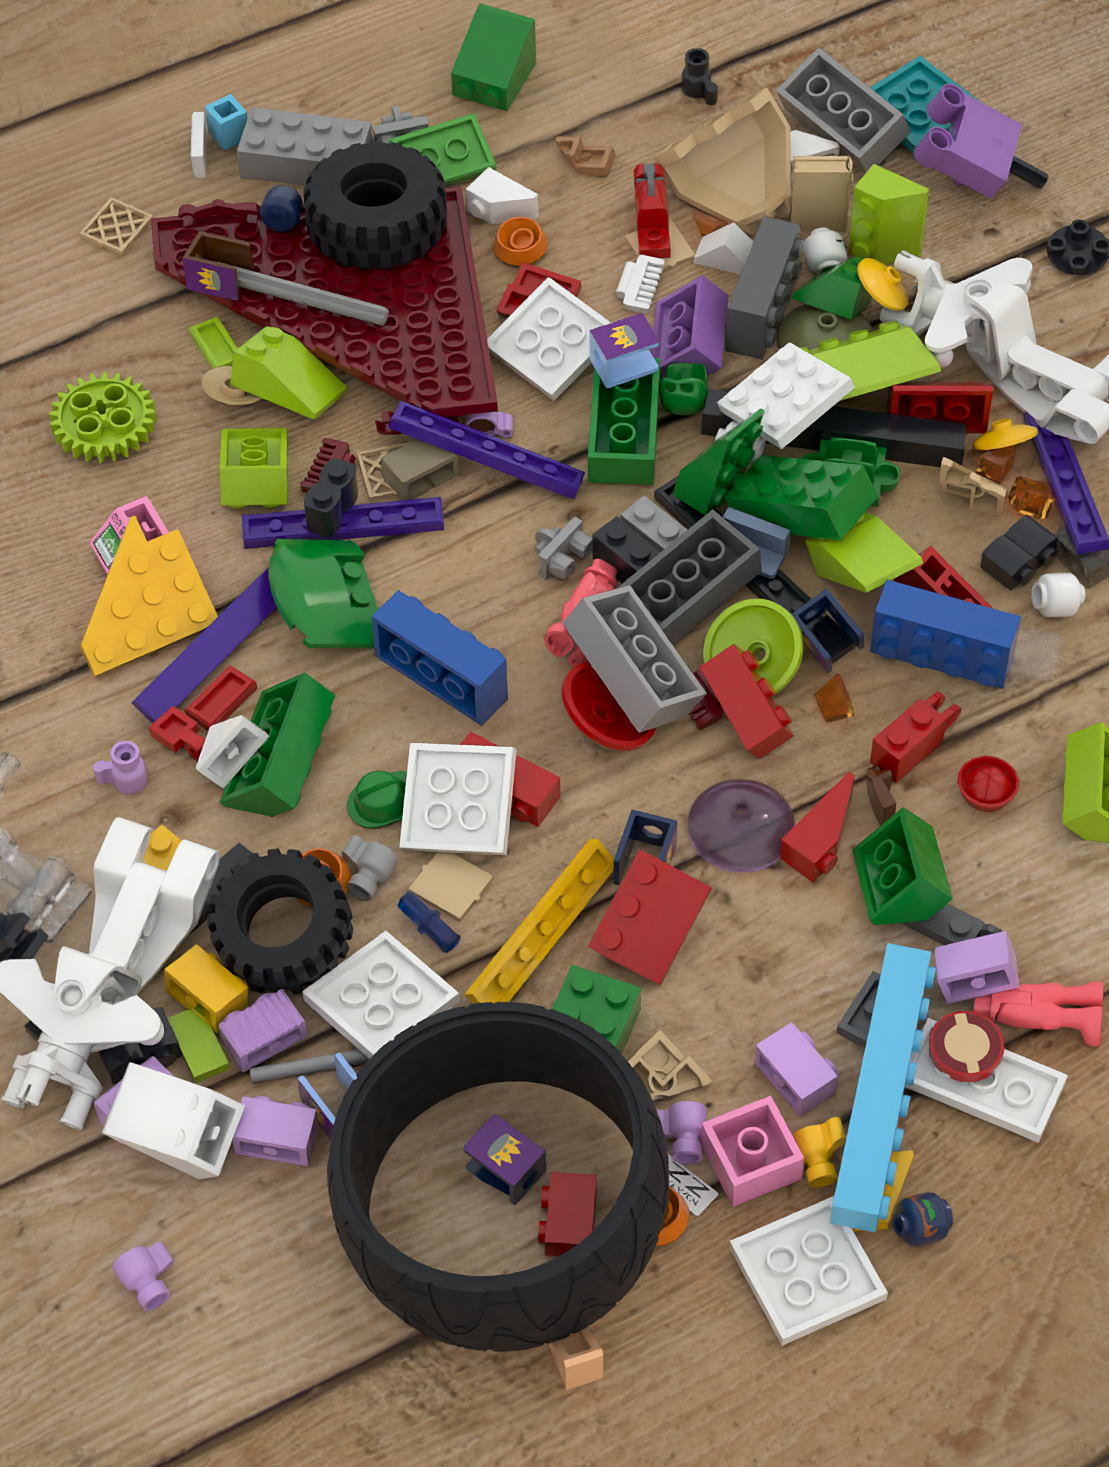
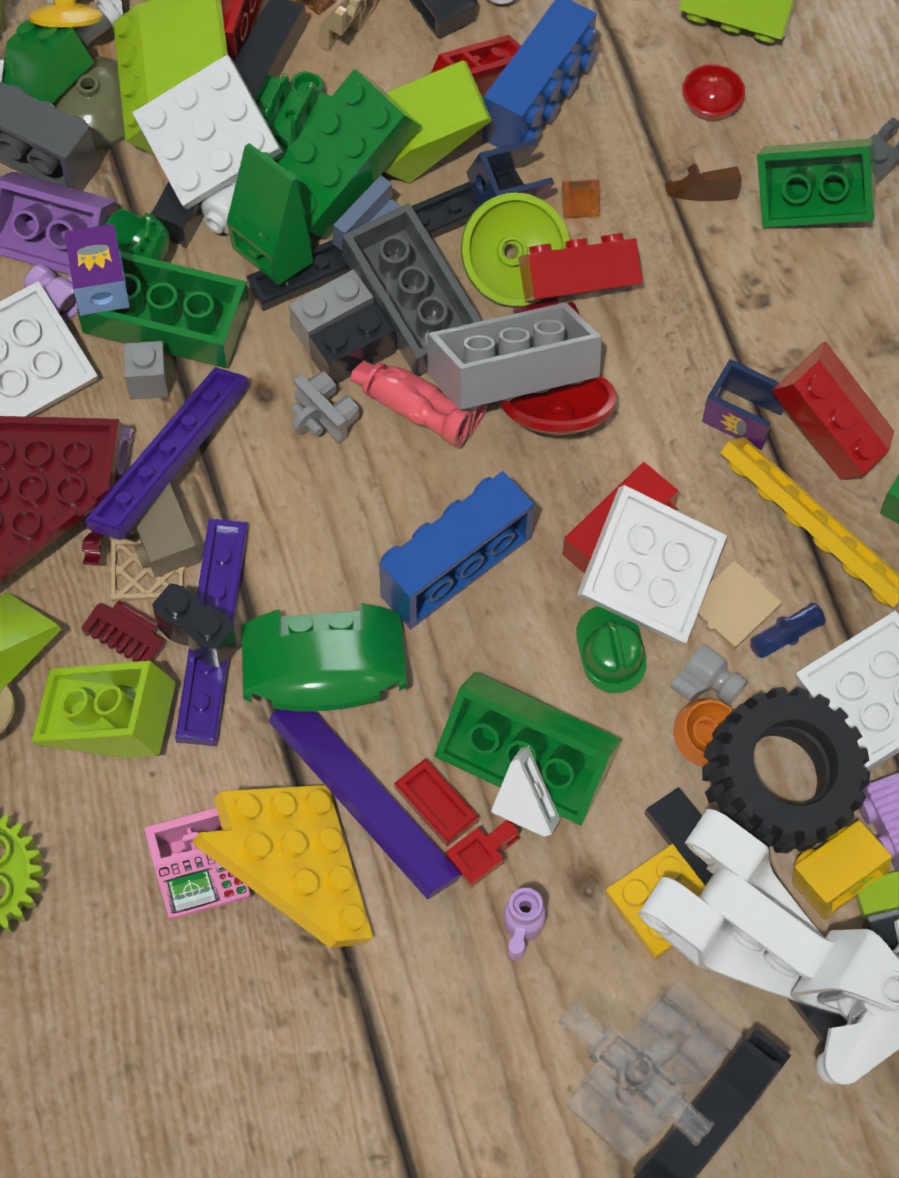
camera: 80 degrees left, 10 degrees up
clear purple dish [688,779,795,872] -> none
red slope [780,772,855,882] -> none
red hinge [870,691,962,783] -> none
none -> light grey brick [124,341,168,400]

